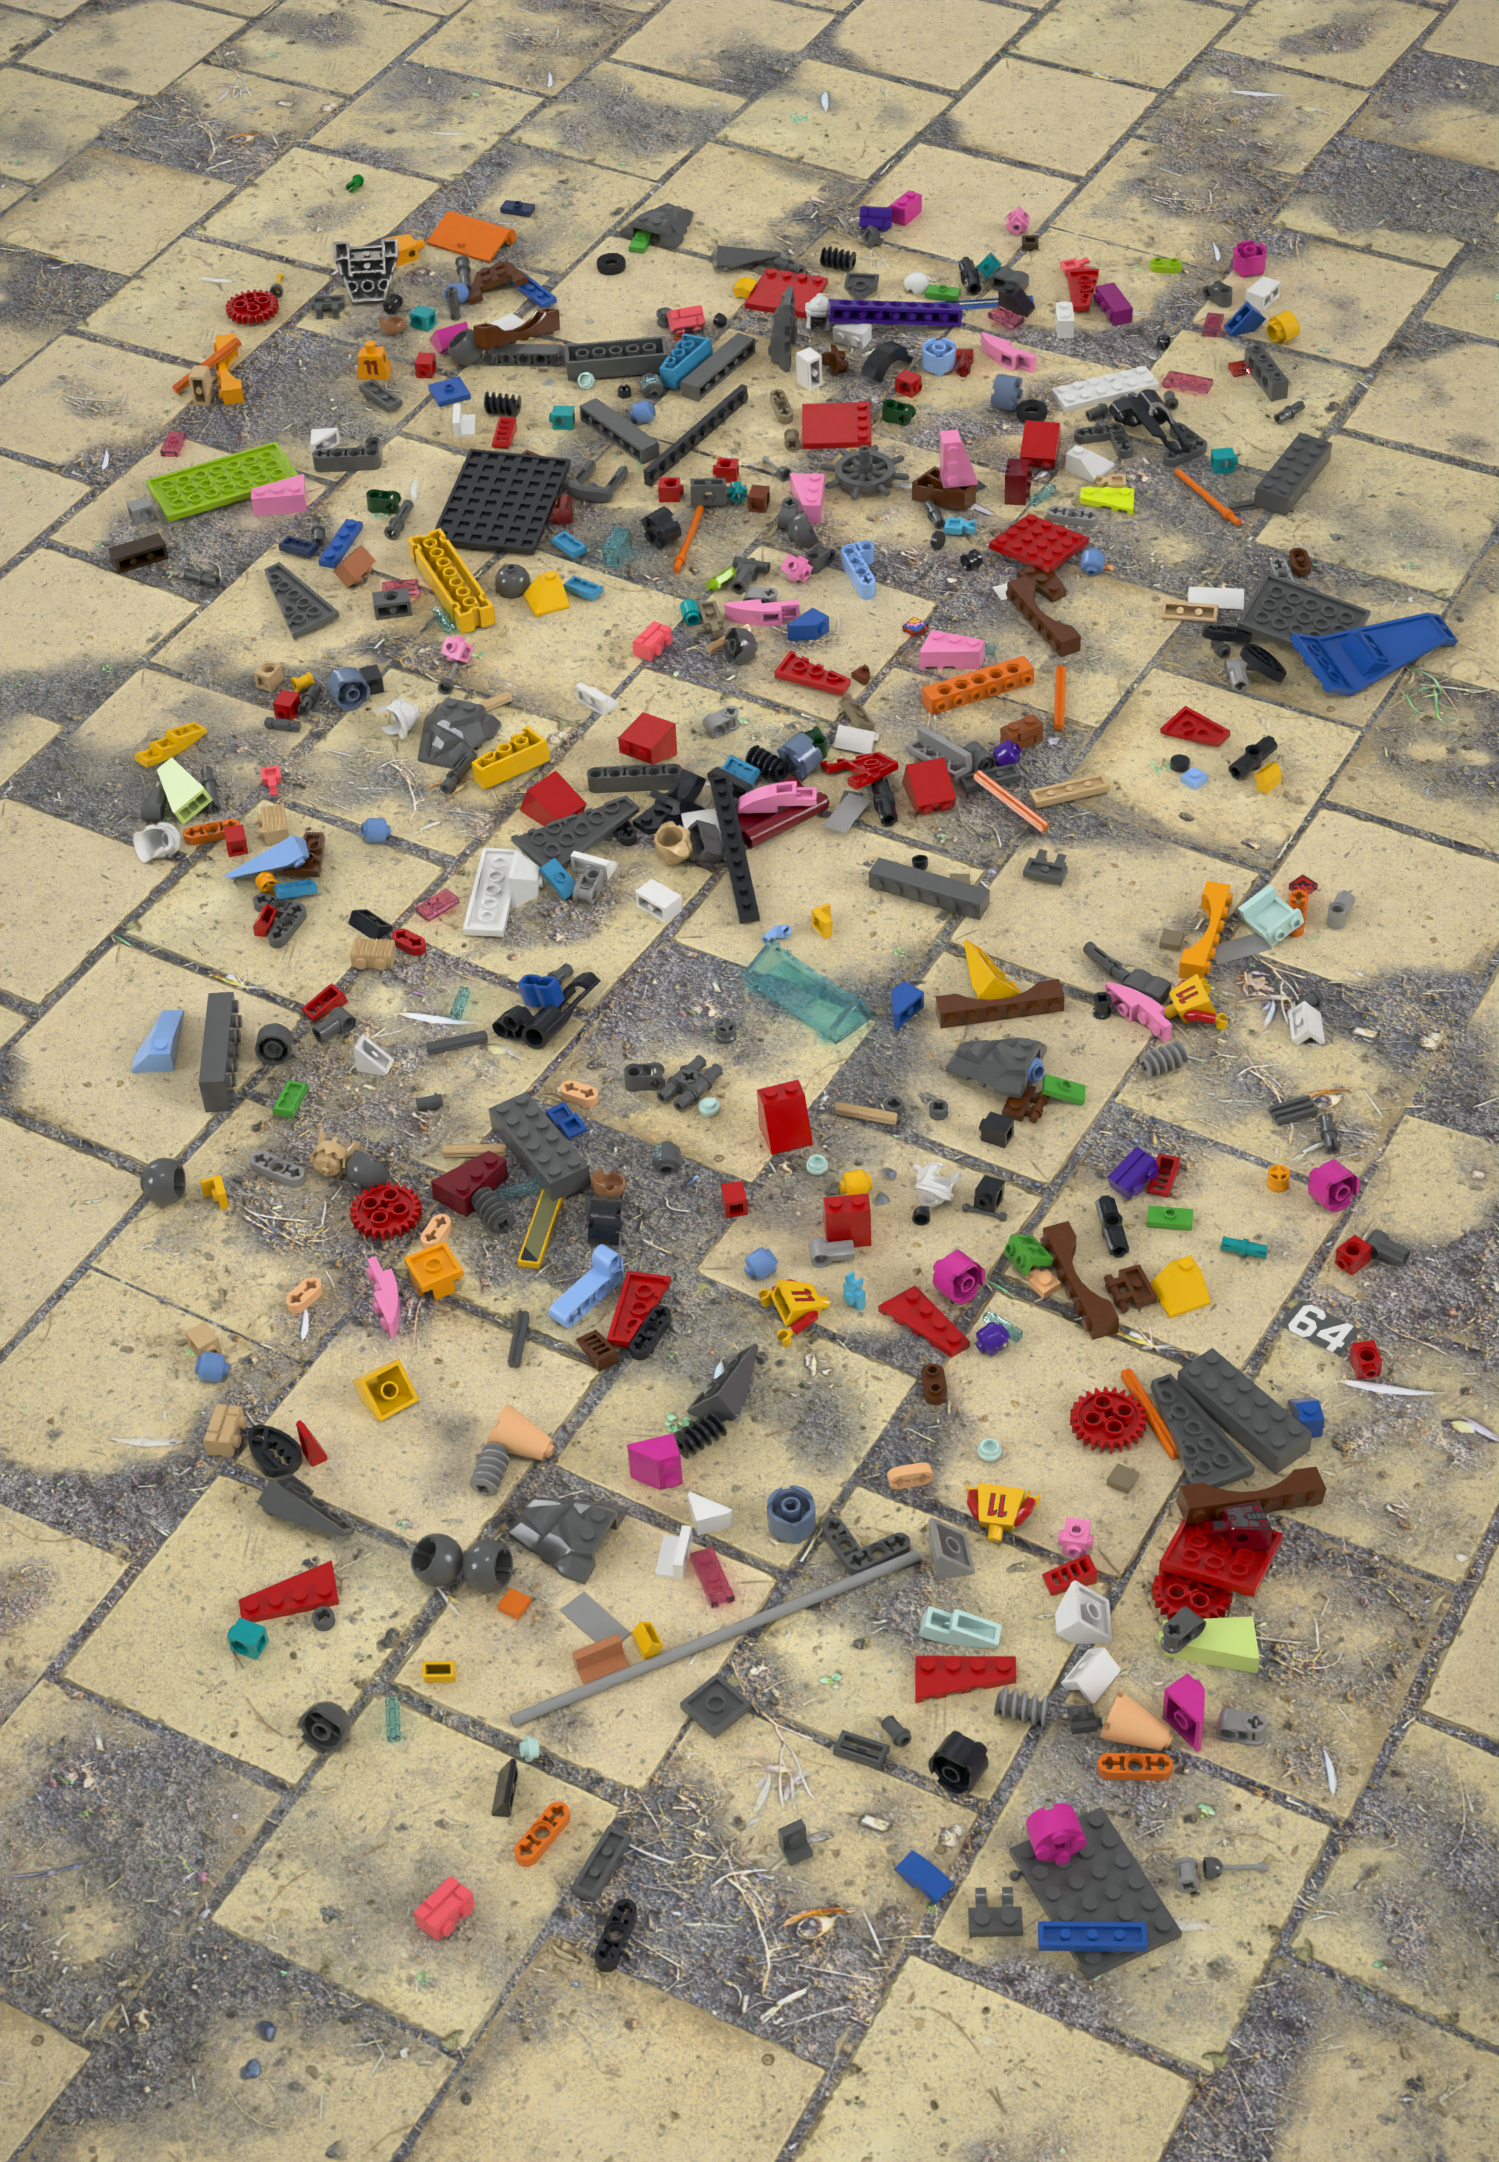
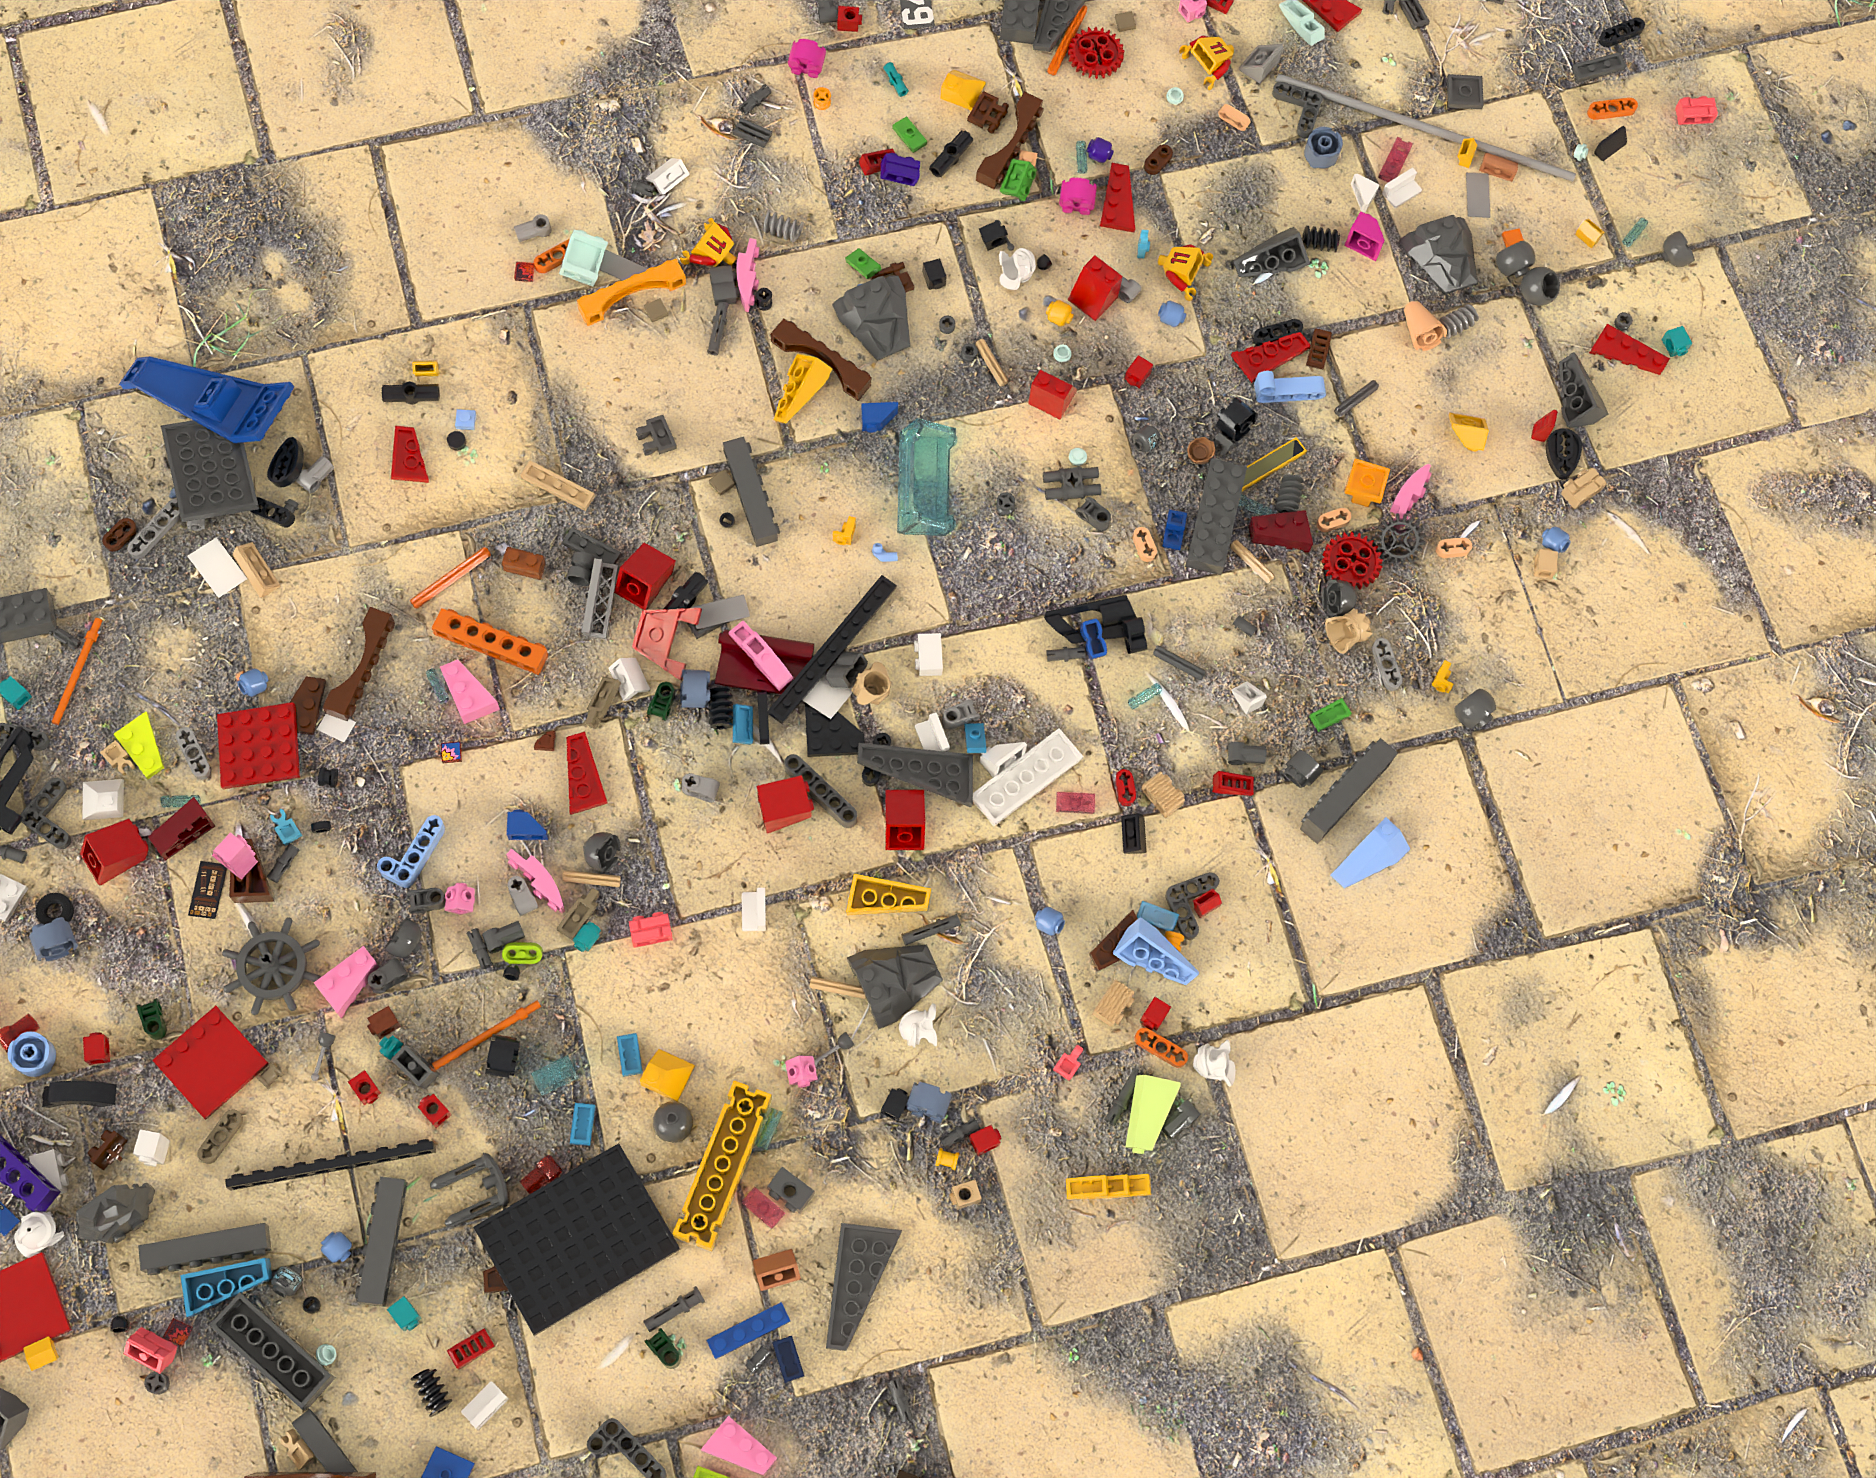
camera: 145 degrees left, 25 degrees up
dark grey axle [264,717,301,732] -> none
black arch [649,768,707,815] -> none
orange axle [973,770,1049,832] -> none
dark purple head [992,740,1022,767] -> none
none -> black hinge [503,964,520,981]
none -> dark grey gear [1375,513,1426,563]

